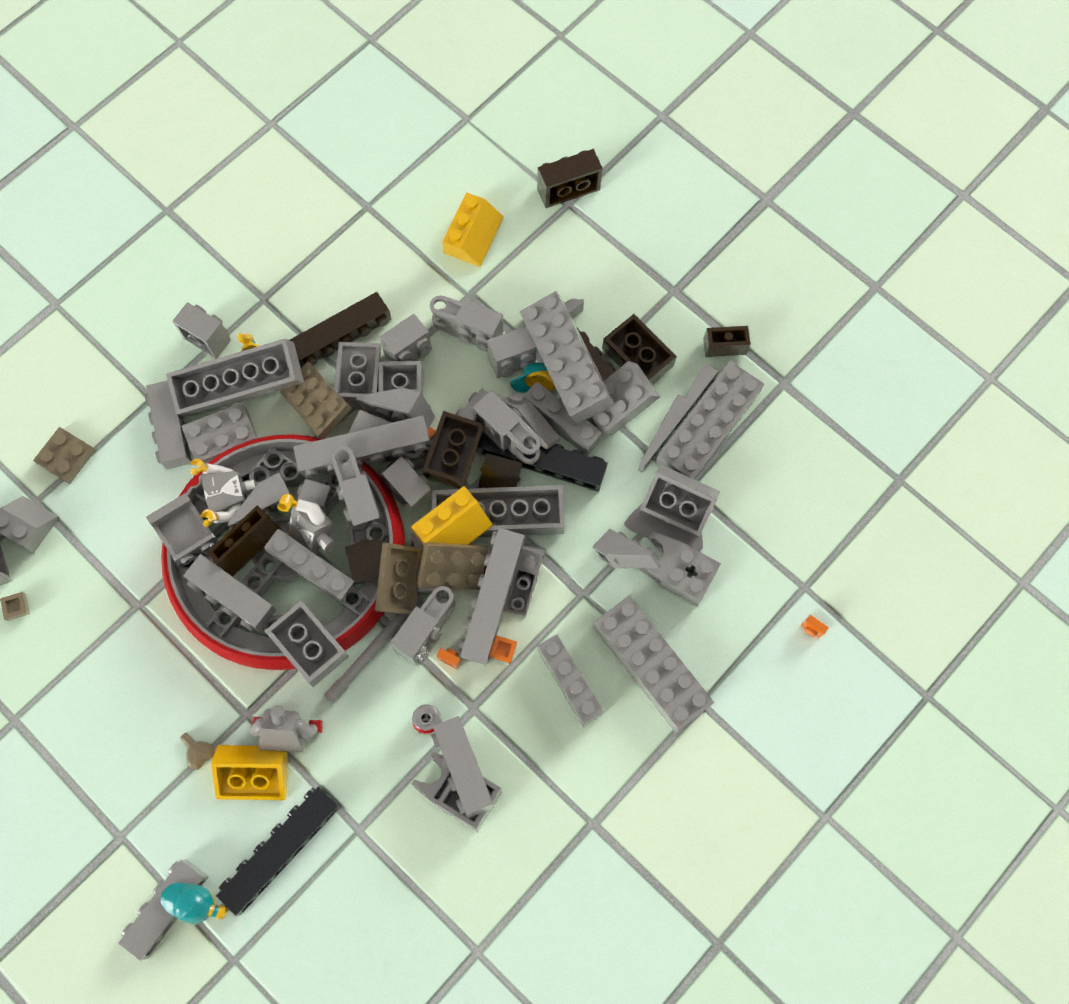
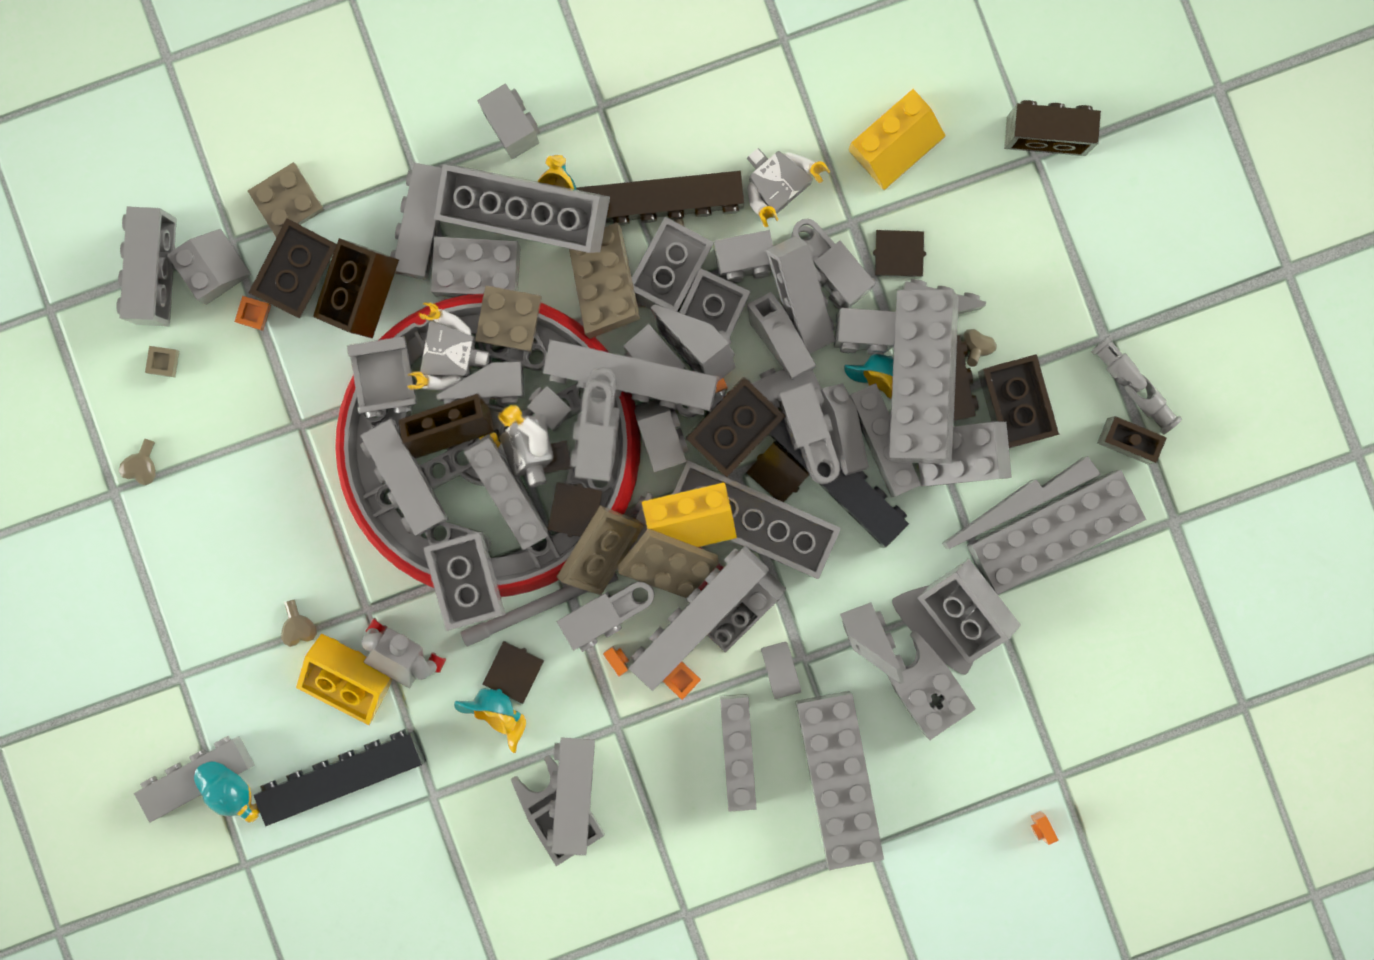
camera: 30 degrees right, 15 degrees up
light grey head [412,704,442,736] -> none
none -> dark tan rock [119,438,156,486]
none -> orange plate [234,296,271,331]
none -> dark brown brick [248,218,337,319]
none -> dark brown brick [313,238,399,339]
none -> hair [454,688,526,753]
none -> dark tan plate [475,285,542,352]
none -> dark brown piece [482,641,544,704]
none -> dark brown plate [543,440,573,474]
none -> torso [747,148,830,227]
none -> light grey slope [747,292,816,380]
none -> light grey panel [761,642,801,700]
none -> light grey brick [766,236,835,354]
none -> dark brown piece [873,230,926,277]
none -> dark tan rock [963,329,997,367]
none -> light grey piece [1091,336,1182,435]

